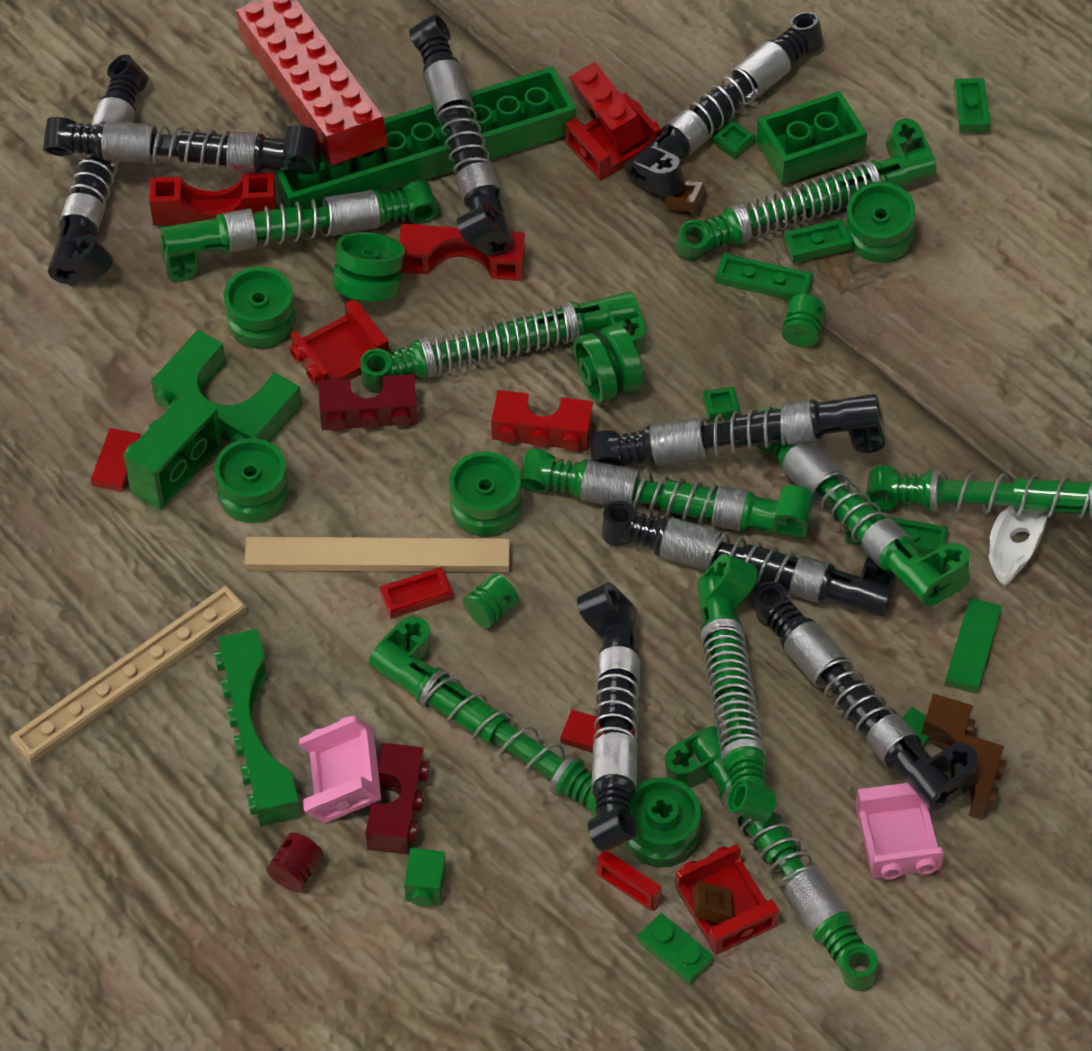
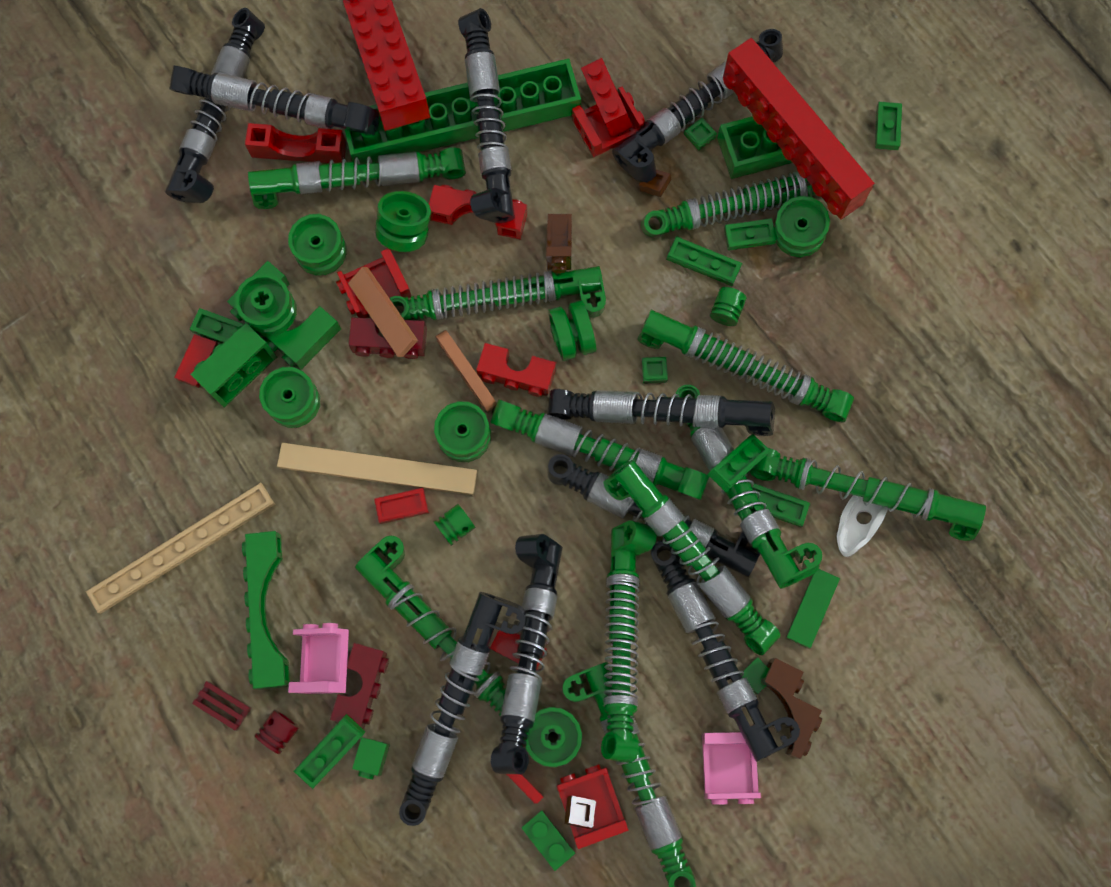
camera: 10 degrees right, 20 degrees up
none -> green plate [189,308,244,343]
none -> dark red tile [192,681,251,731]
none -> green wheel [235,274,297,336]
none -> green tile [293,714,366,789]
none -> nougat tile [348,267,418,357]
none -> black piece [399,592,526,826]
none -> nougat beam [435,330,497,413]
none -> reddish brown arch [546,214,572,273]
none -> green piece [603,460,780,656]
none -> green piece [637,309,854,422]
none -> green tile [707,433,771,492]
none -> red brick [723,37,875,220]

